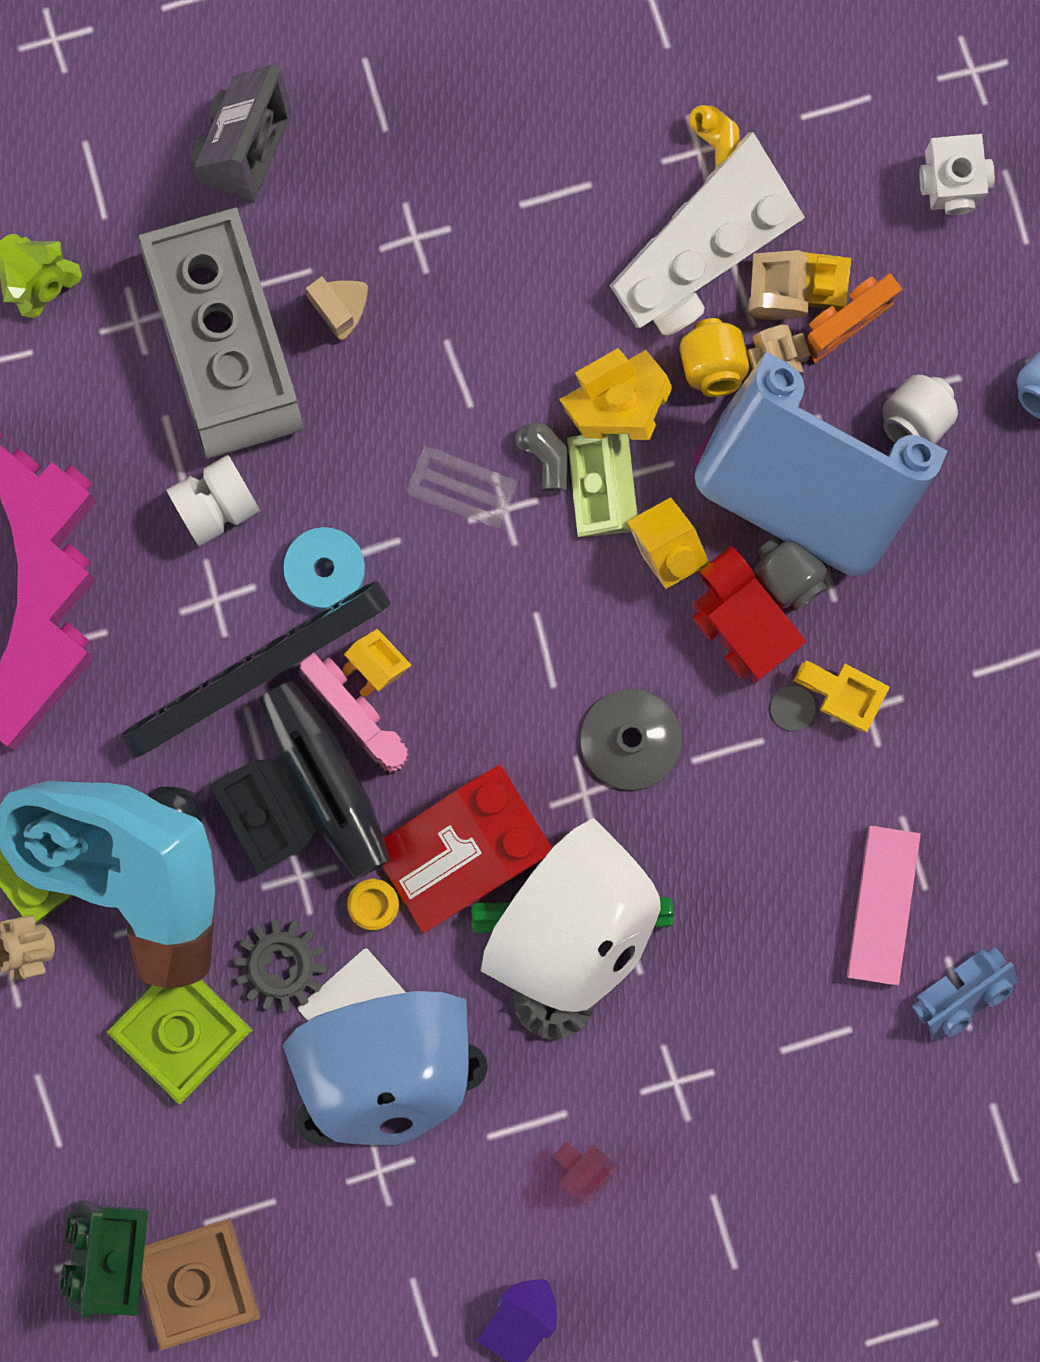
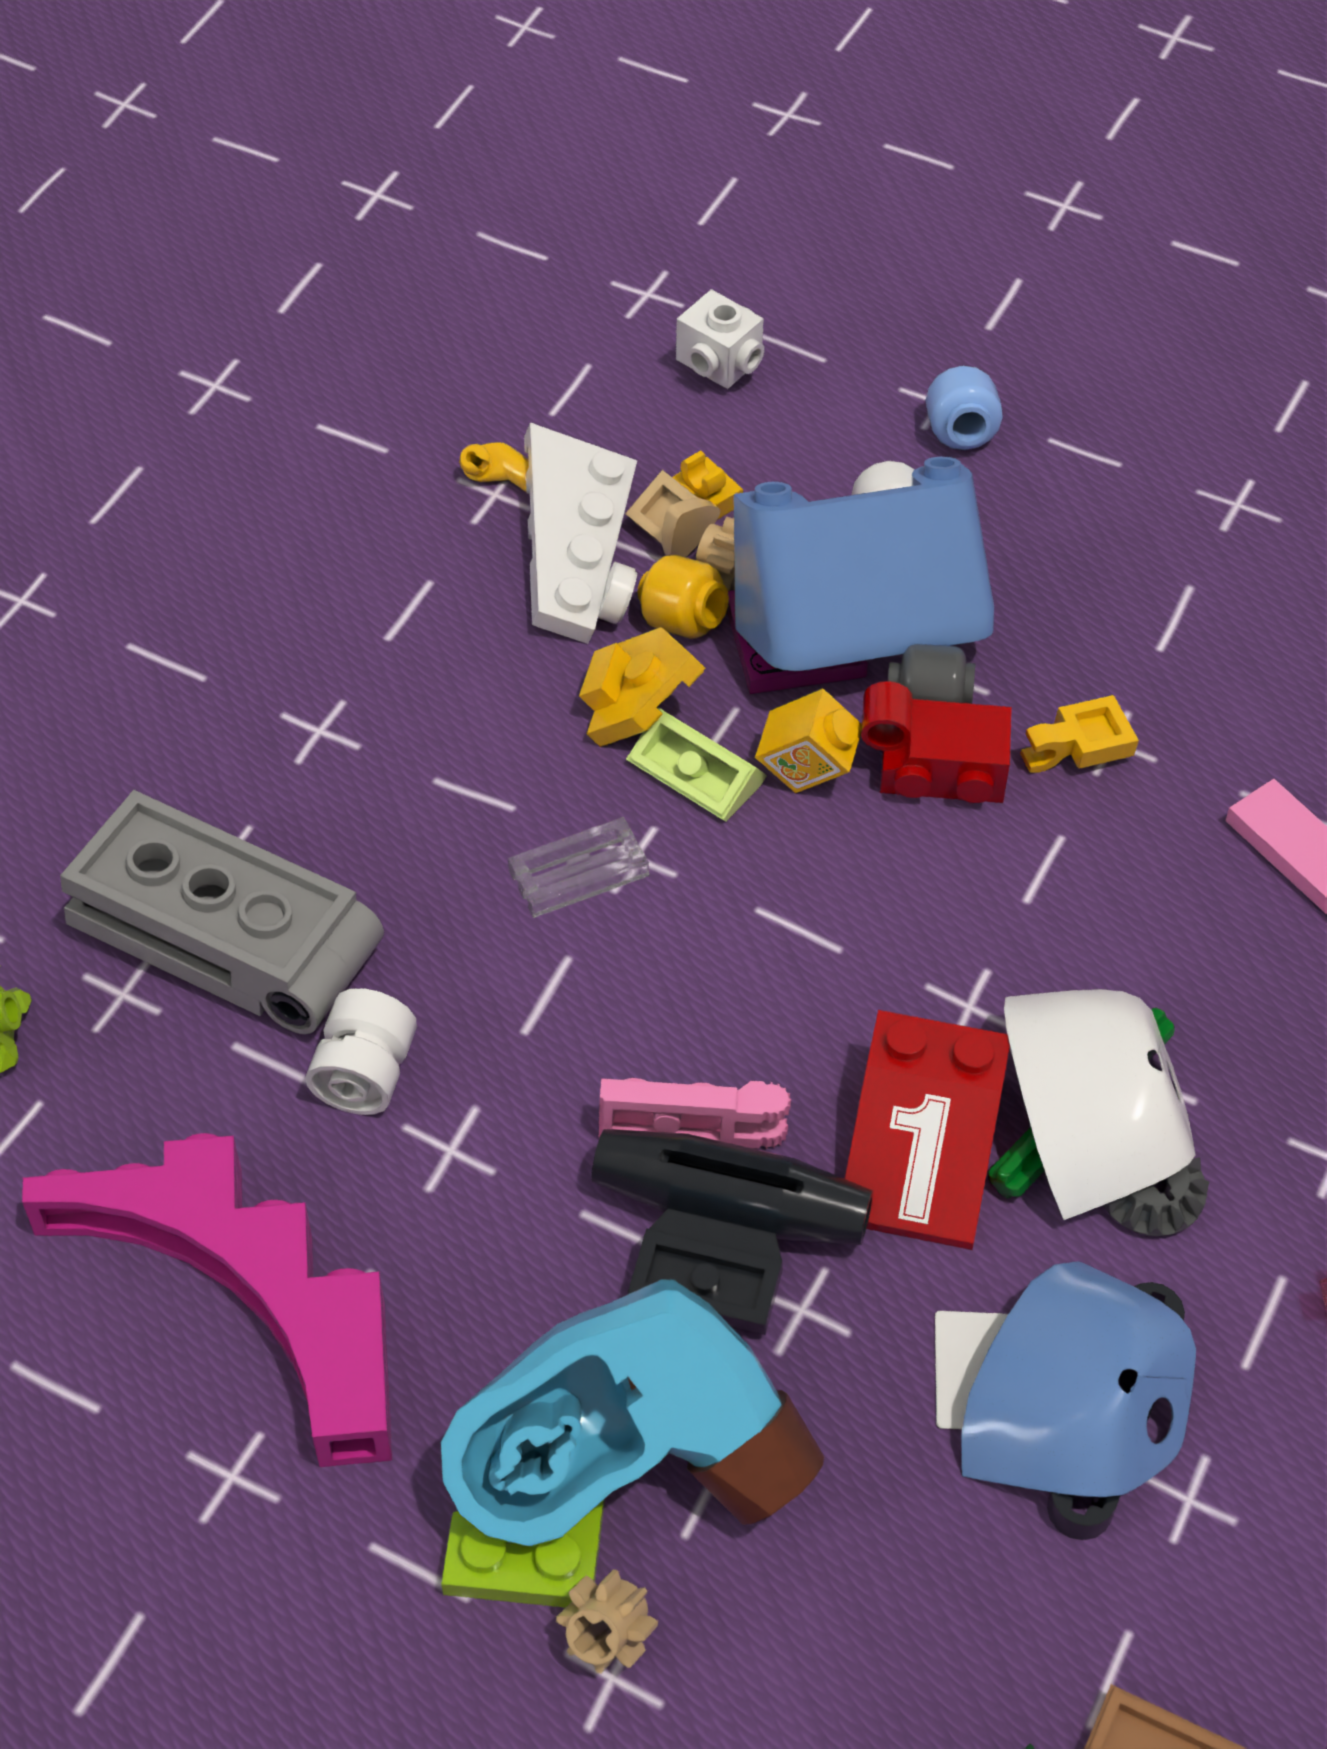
camera: 45 degrees left, 30 degrees down
lime tile [107,979,253,1105] -> none
black beam [120,581,391,758] -> none
dark grey slope [191,65,292,203] -> none
dark grey gear [235,919,327,1011] -> none
medium azure piece [284,527,366,610] -> none
tan tile [306,276,368,341] -> none
yellow tile [342,629,412,697] -> none
yellow tile [347,879,399,930] -> none
dark grey arm [516,422,567,492] -> none
dark grey dish [580,689,682,790] -> none
dark grey sticker [770,686,816,731] -> none
orange plate [806,273,903,364] -> none

